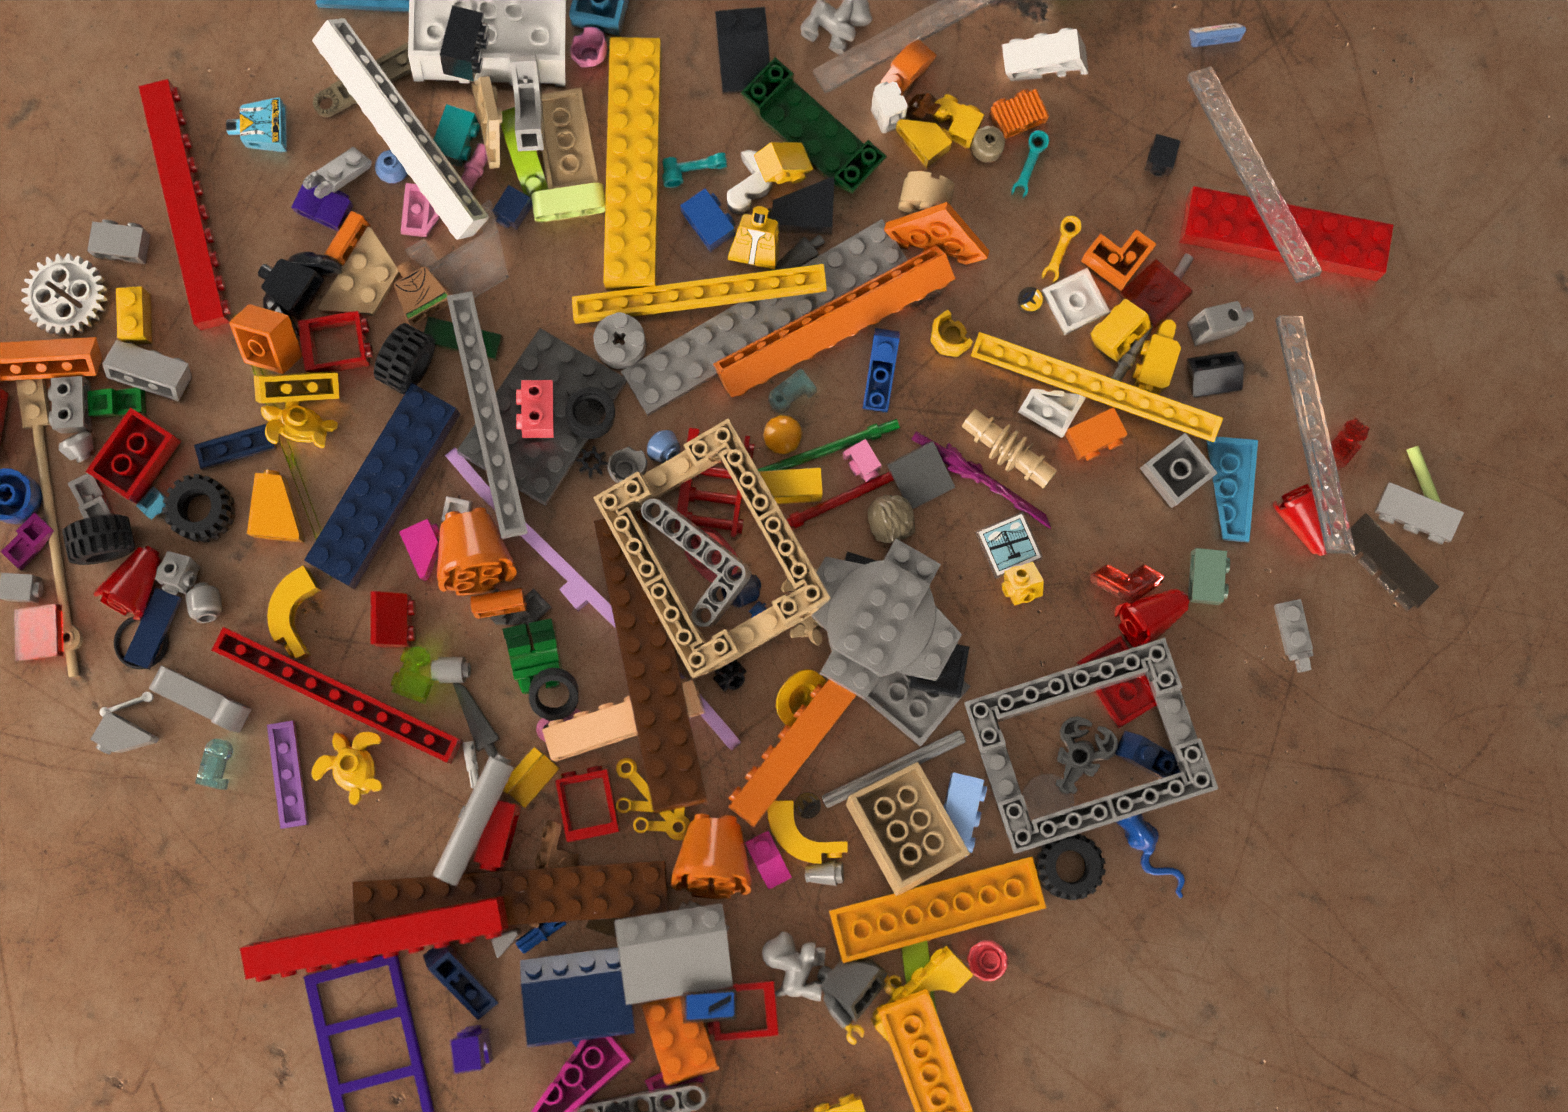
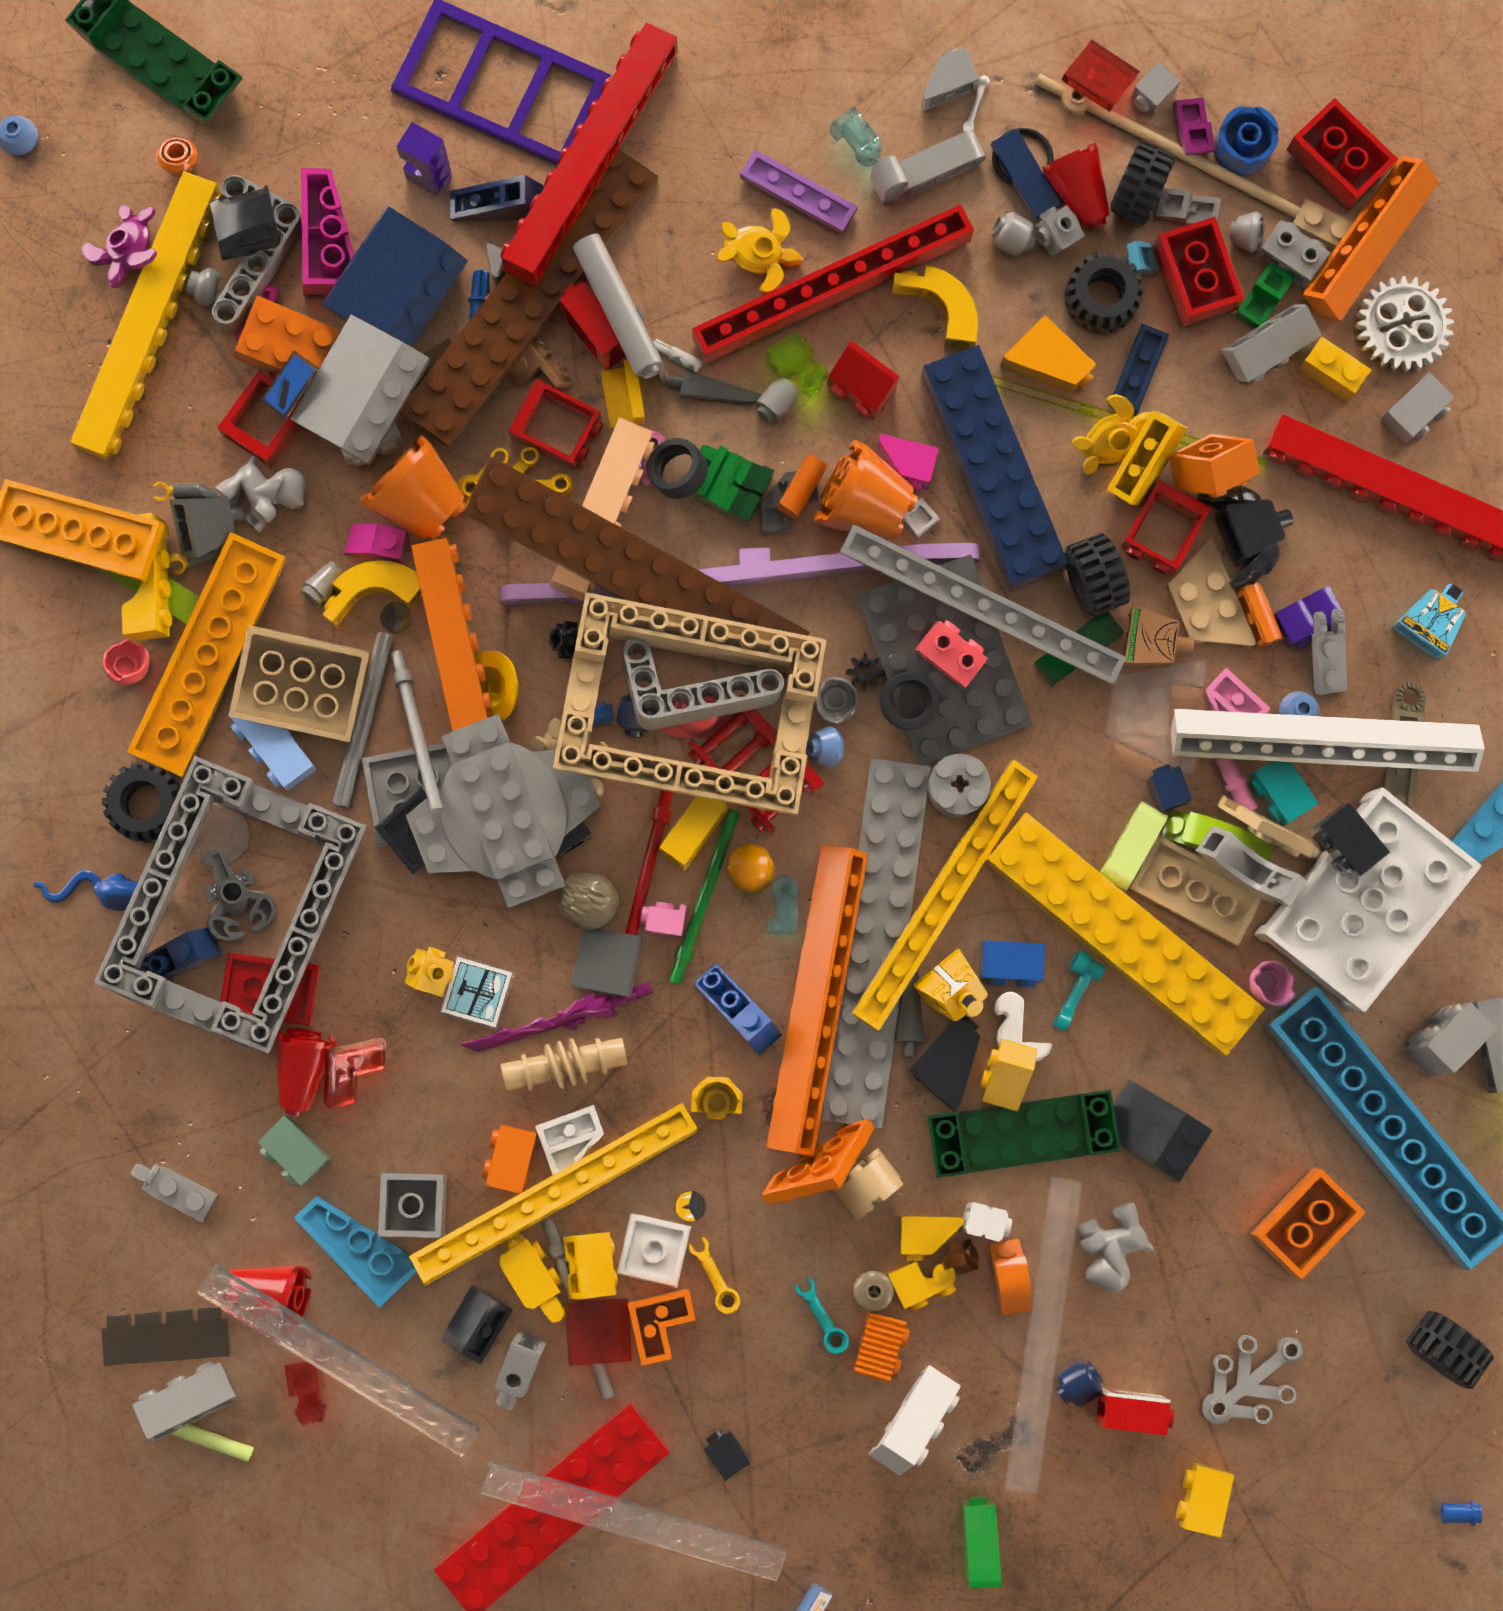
camera: 125 degrees right, 0 degrees up
none -> light grey bar [391,650,443,814]

